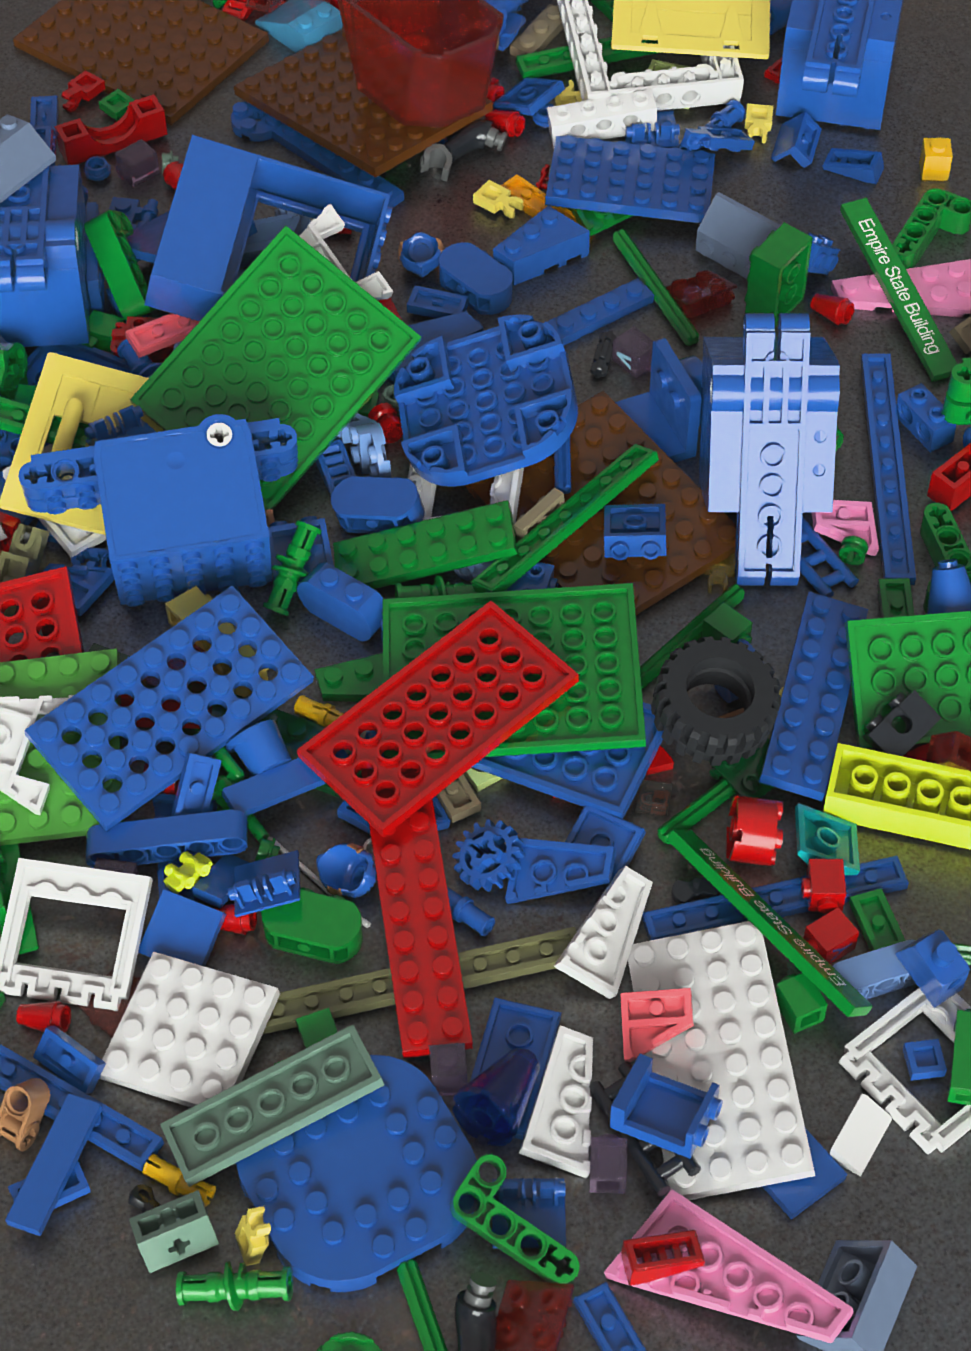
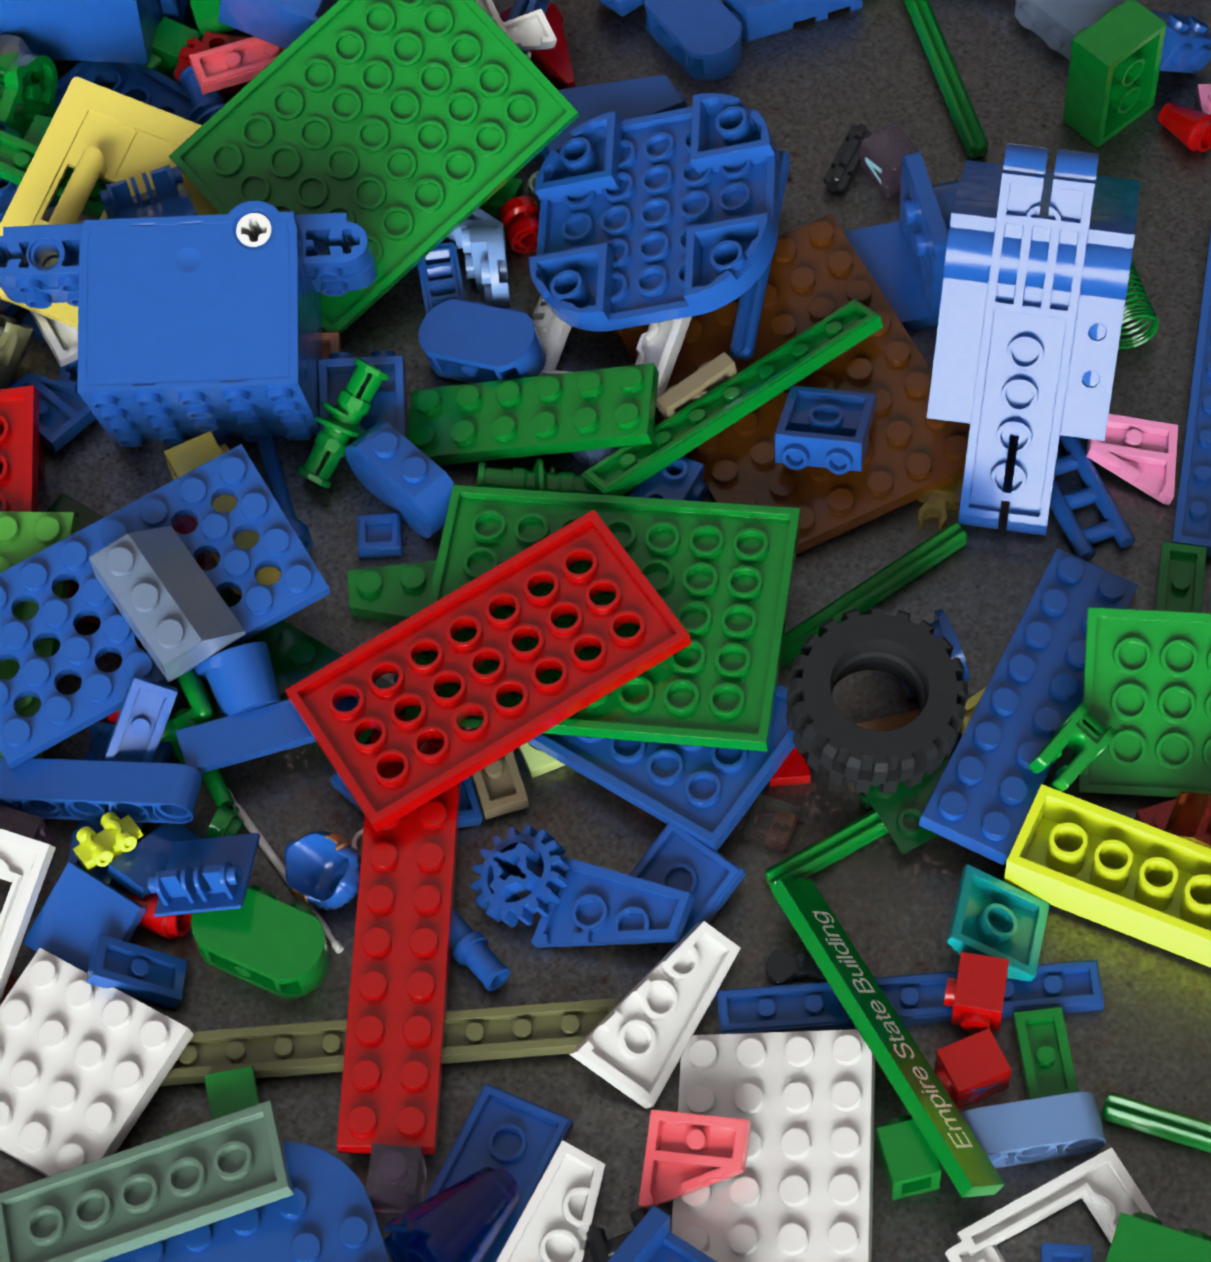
camera: 15 degrees right, 5 degrees up
yellow pin [294,695,344,727] -> none
blue plate [407,285,469,319] -> none
blue plate [547,278,654,346] -> none
clear red hinge [666,270,737,318] -> none
green brick [702,603,753,644] -> none
red brick [726,796,783,866] -> none
green bush [838,536,869,565] -> none
black brick [862,690,941,757] -> none
blue torso [895,929,970,1008] -> none
none -> blue plate [86,934,187,1009]
none -> sand blue slope [89,526,246,683]
none -> blue tile [357,512,402,560]
none -> green piece [1027,701,1117,792]

